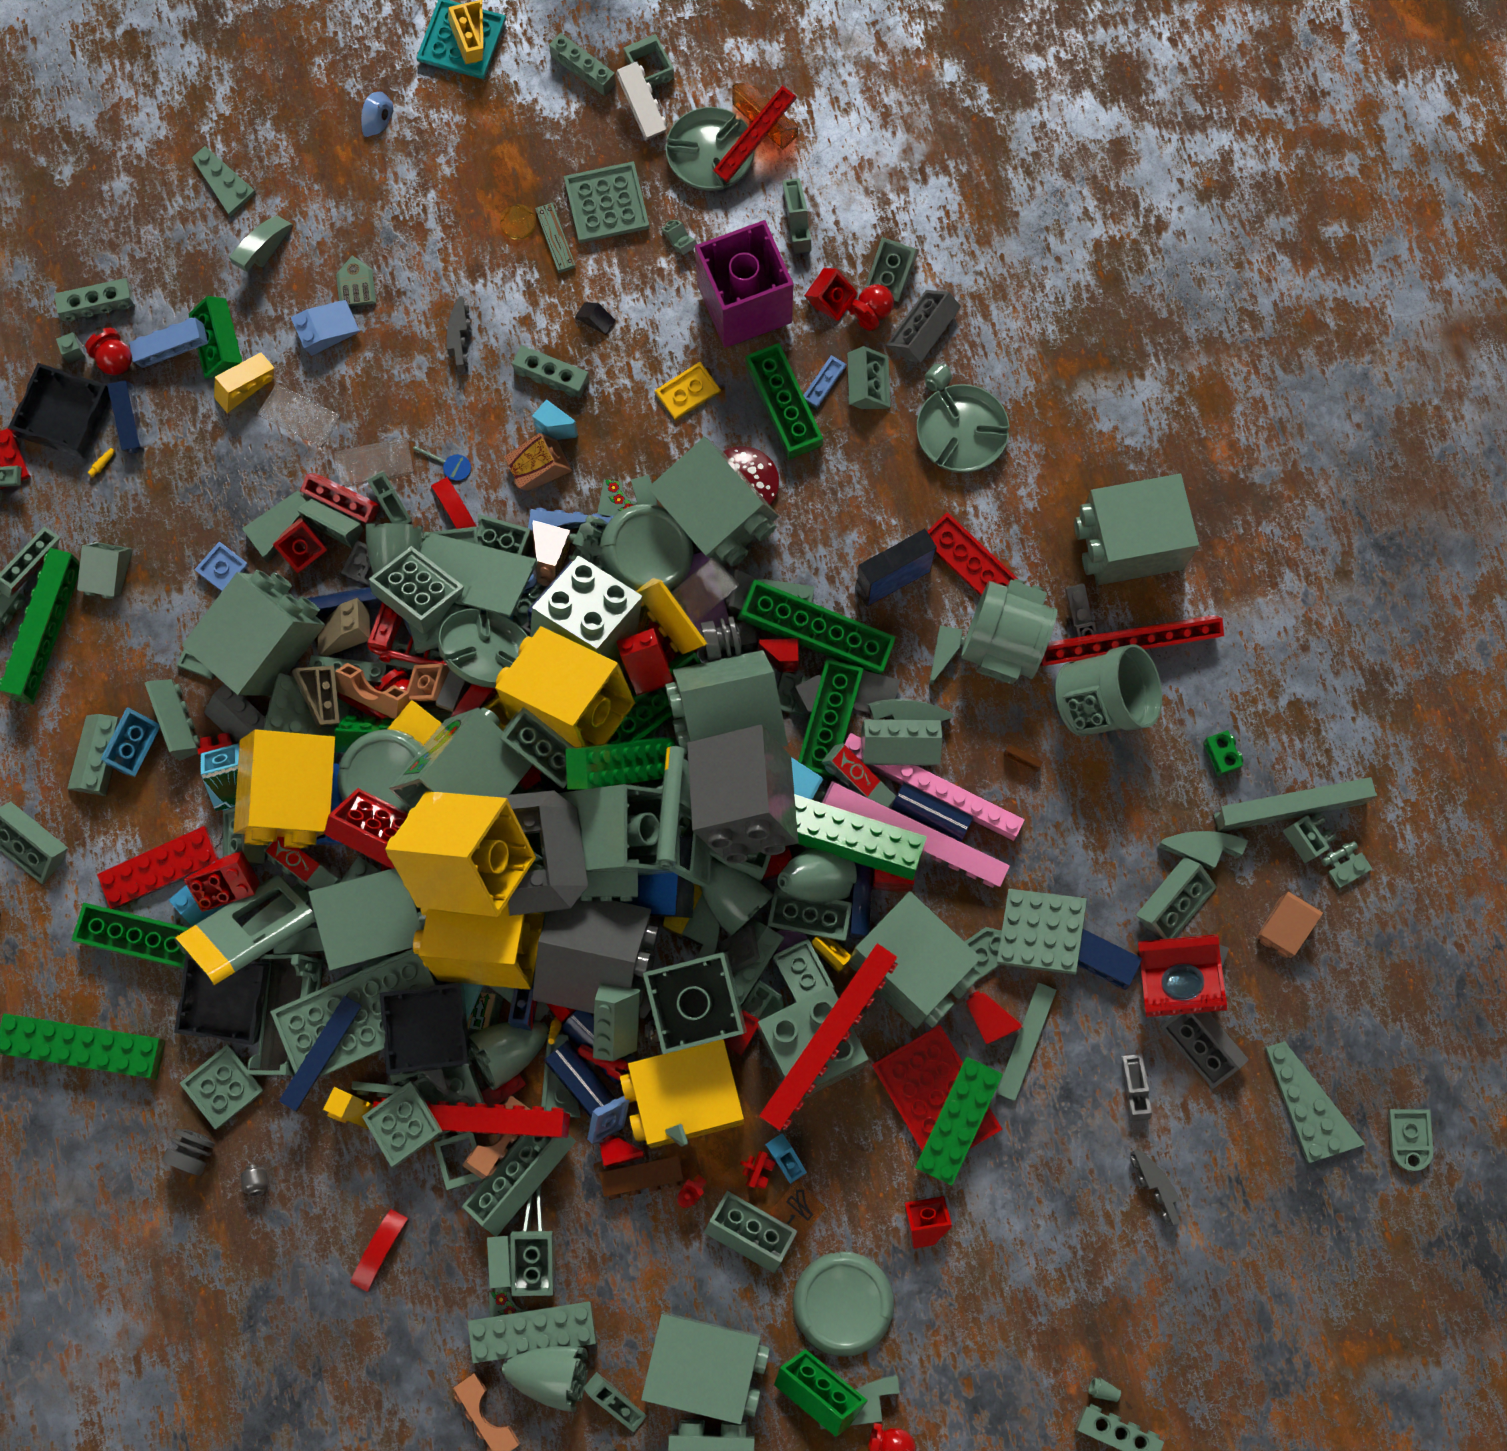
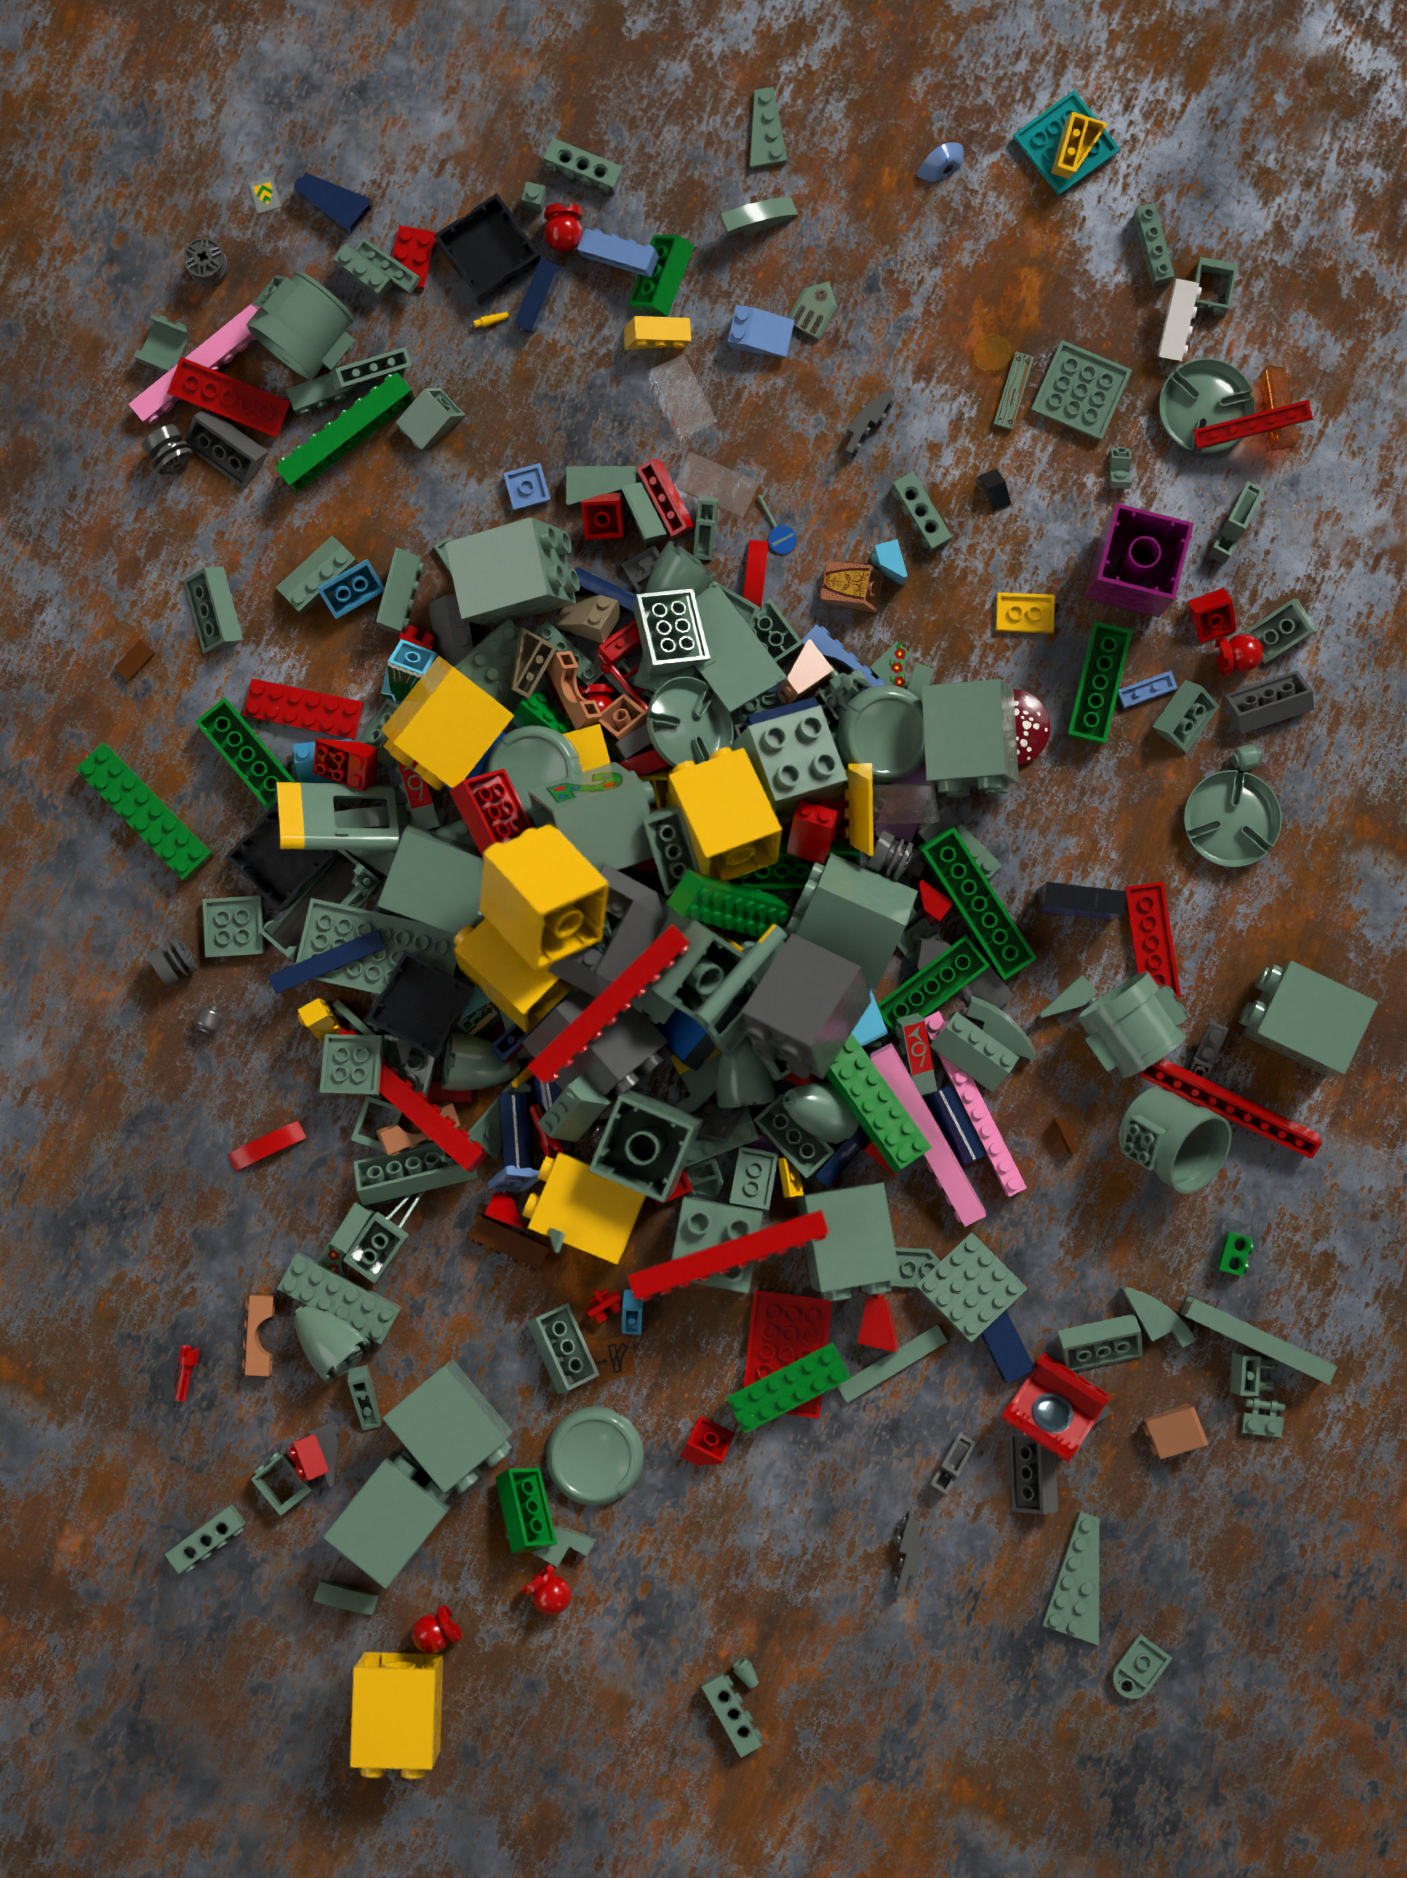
camera: 40 degrees right, 10 degrees up
red hips [677,1175,707,1208] -> none
none -> red brick [527,924,691,1084]

